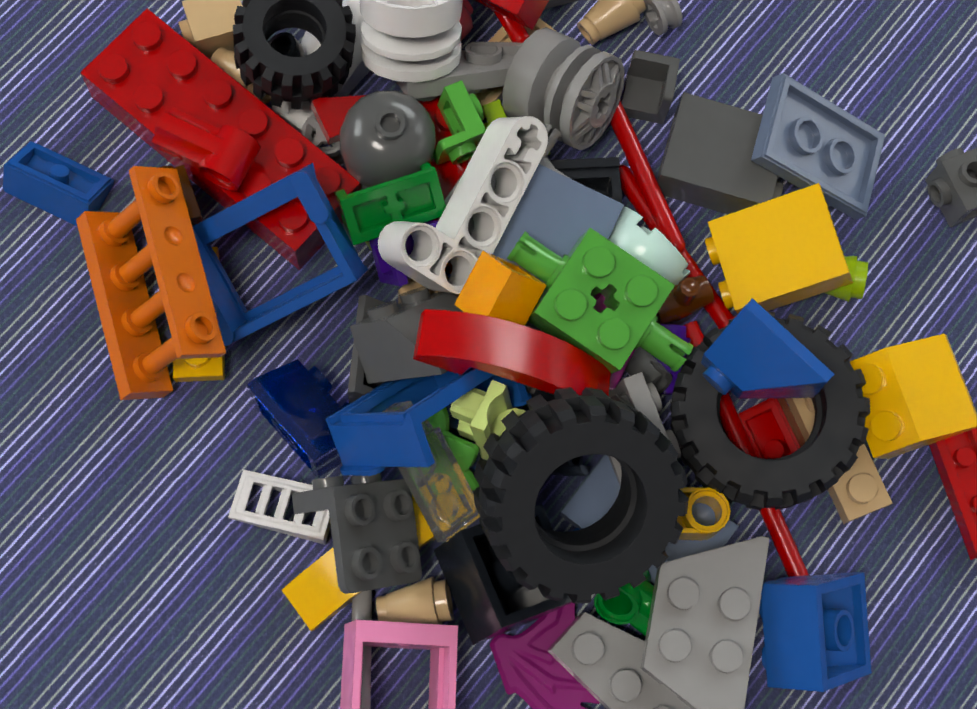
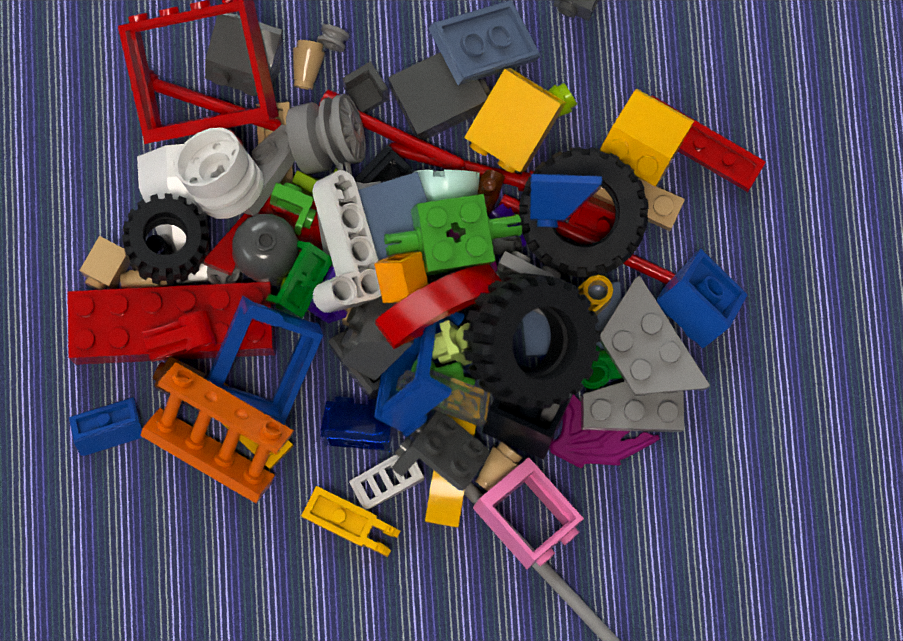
camera: 30 degrees left, 5 degrees up
none -> yellow hinge [301,486,401,557]

